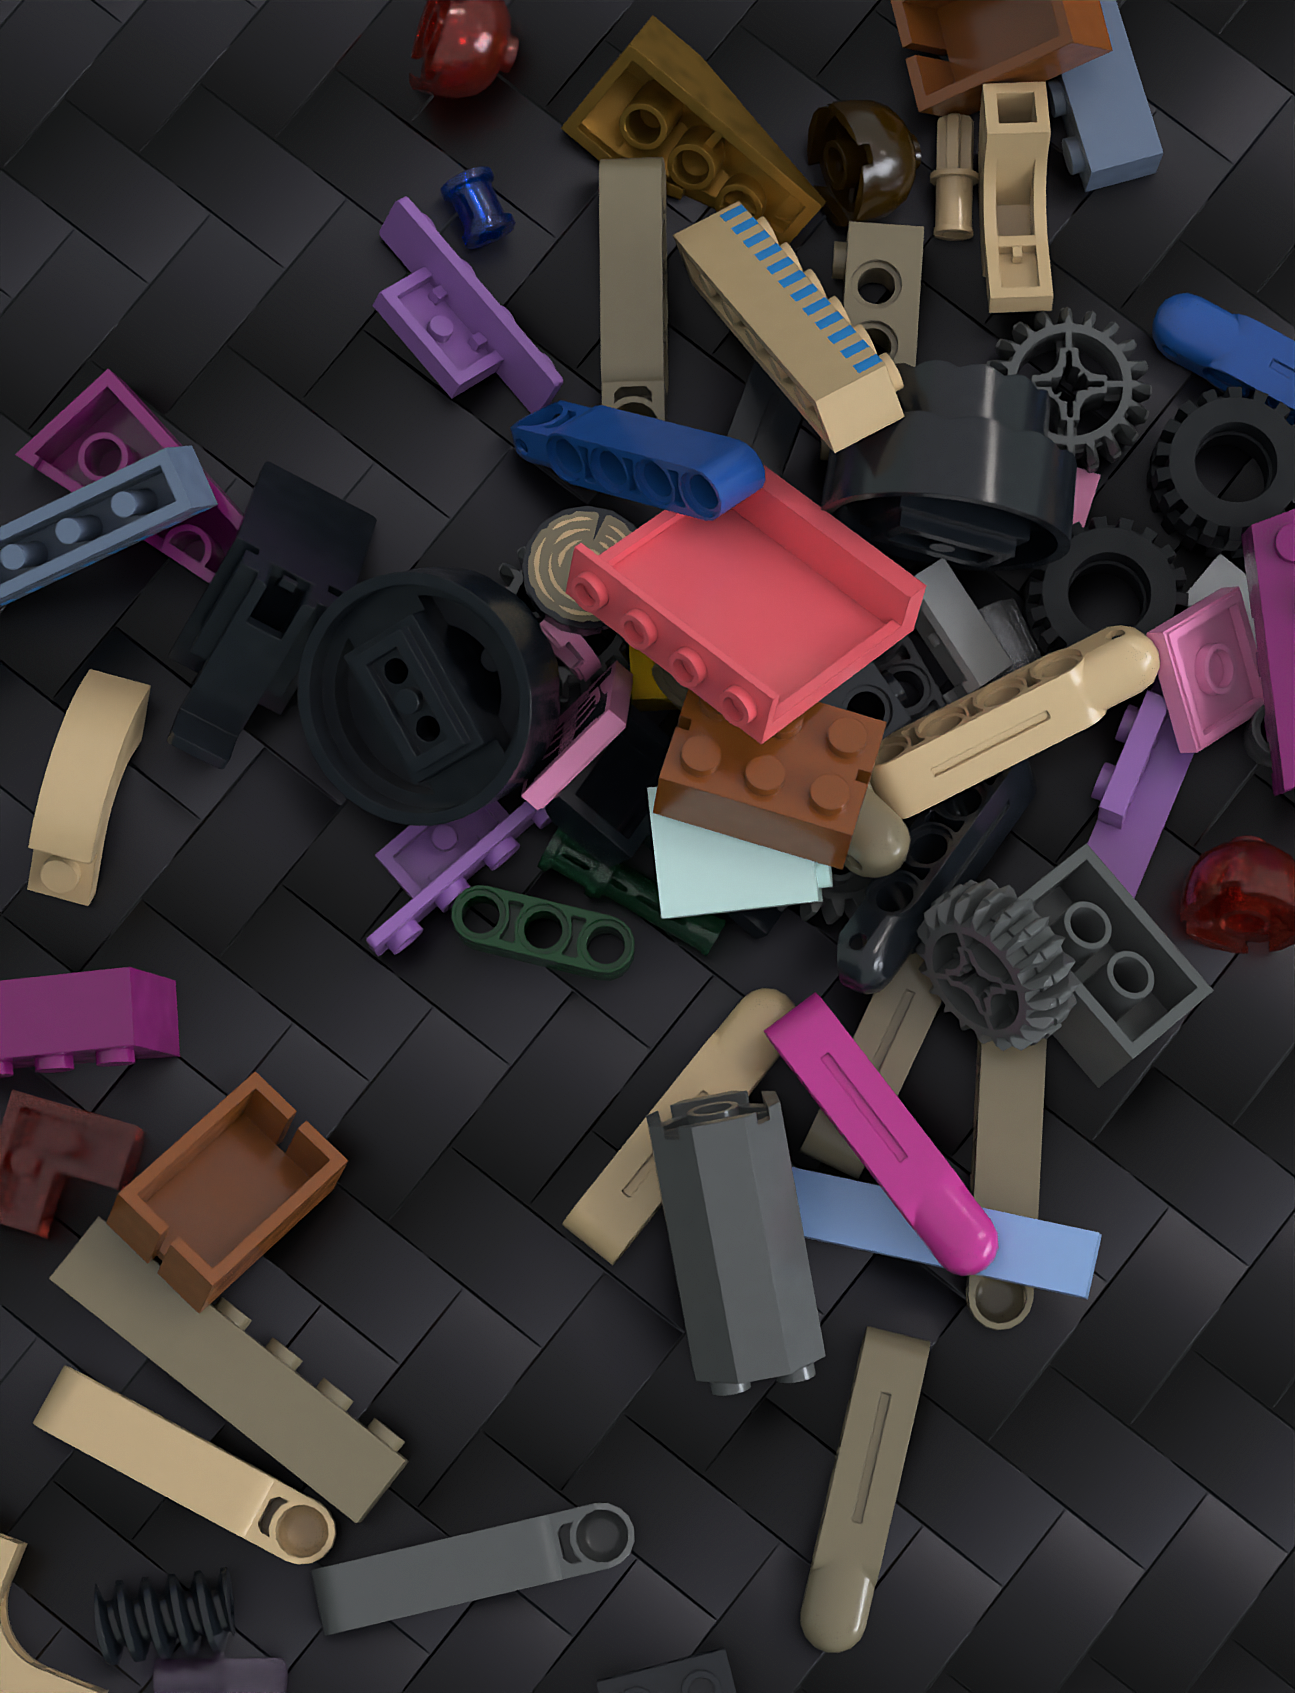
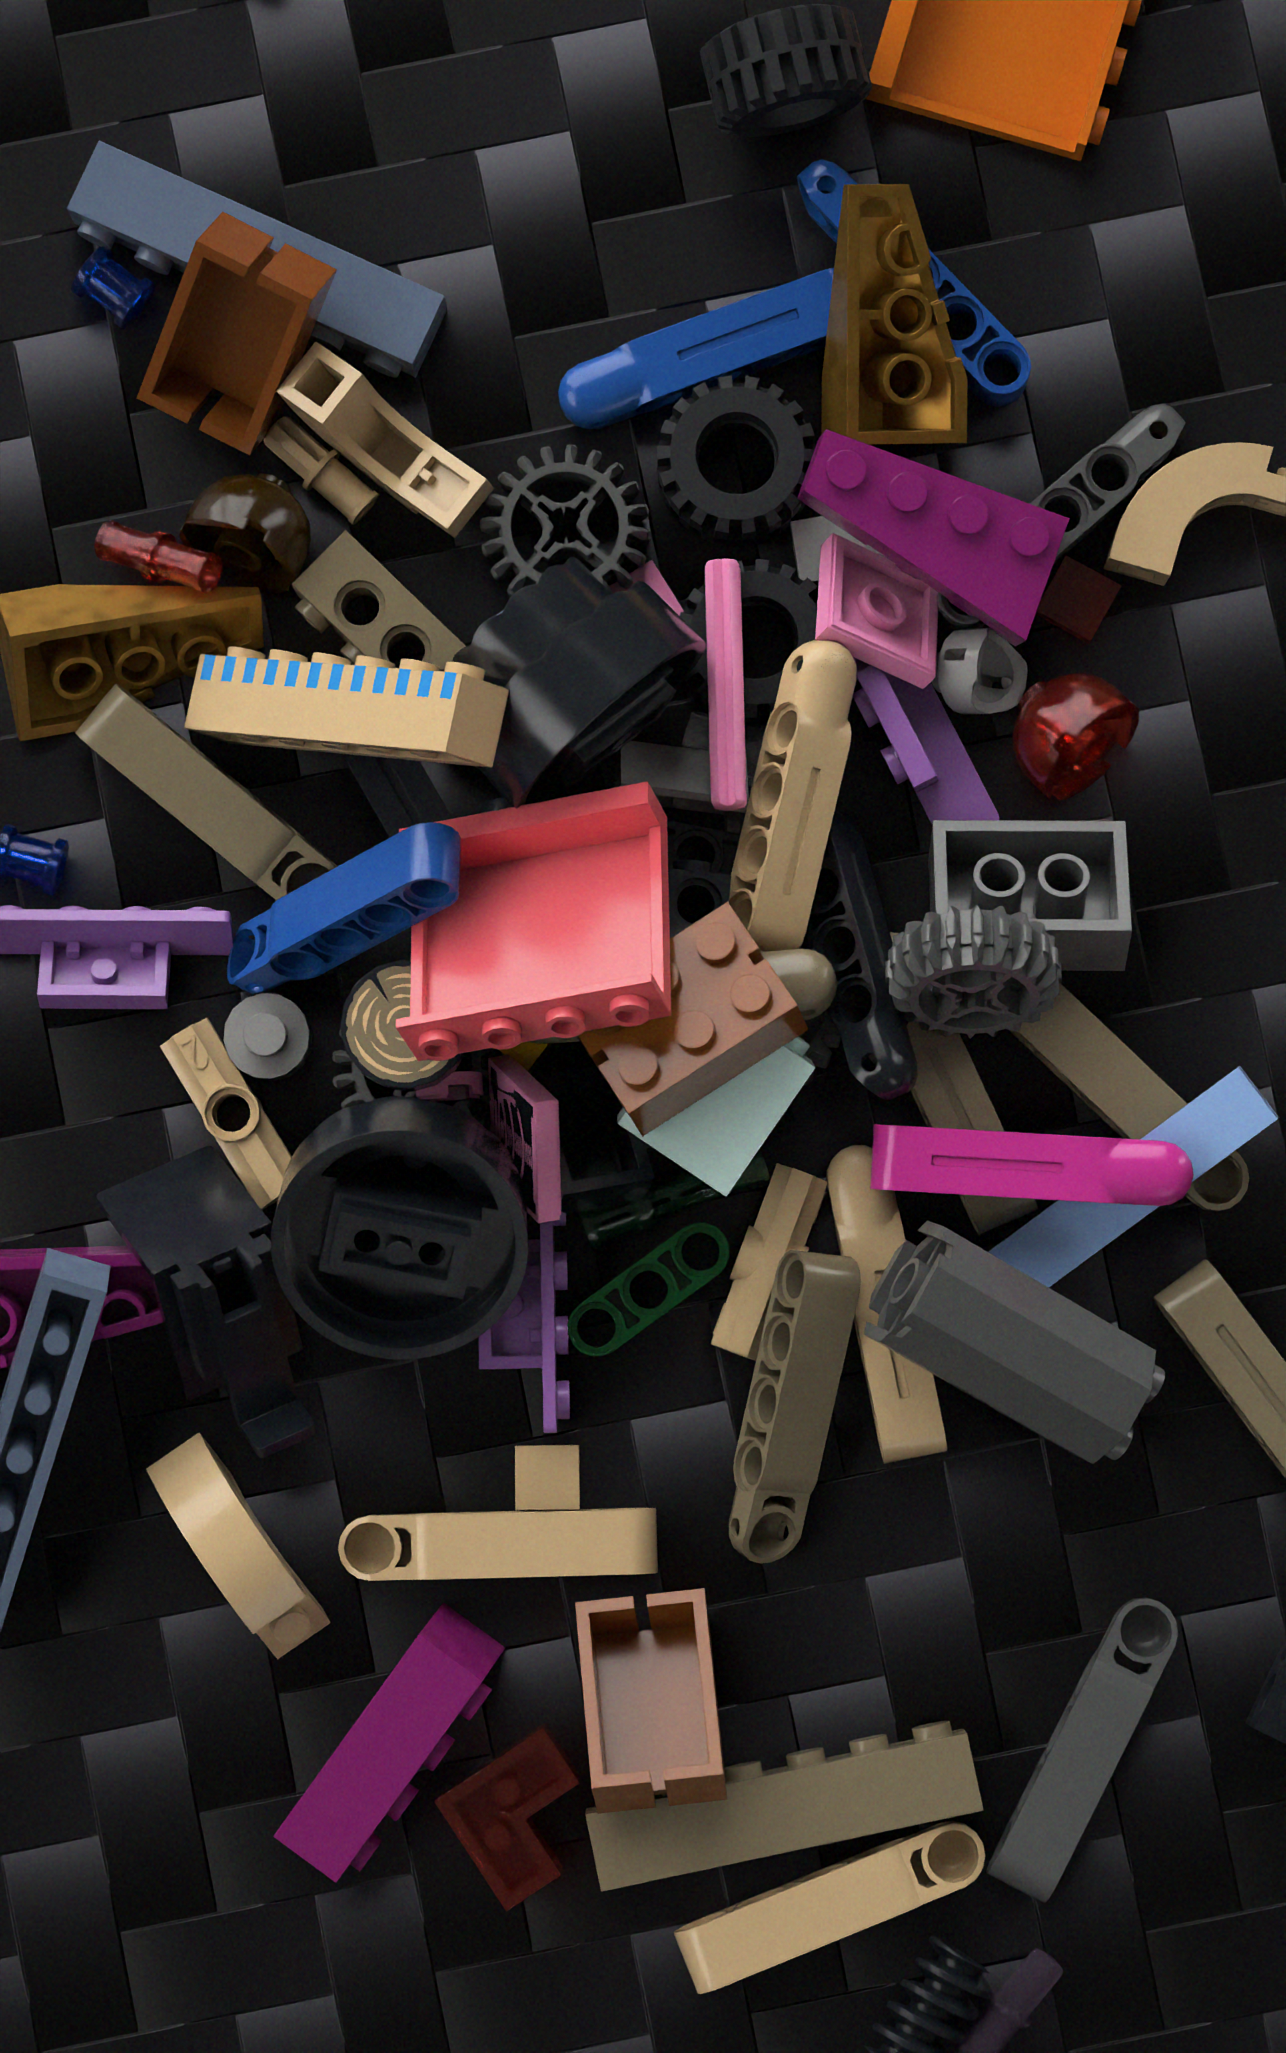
camera: 45 degrees left, 5 degrees up
none -> clear red pin [94,520,222,593]
none -> tan piece [160,1018,292,1210]
none -> light grey piece [223,993,313,1081]
none -> tan piece [338,1508,658,1581]
none -> tan tile [515,1445,580,1510]
none -> bright pink axle [705,559,747,811]
none -> tan piece [711,1163,828,1361]
none -> dark tan piece [729,1250,861,1563]
none -> light grey piece [931,628,1028,715]

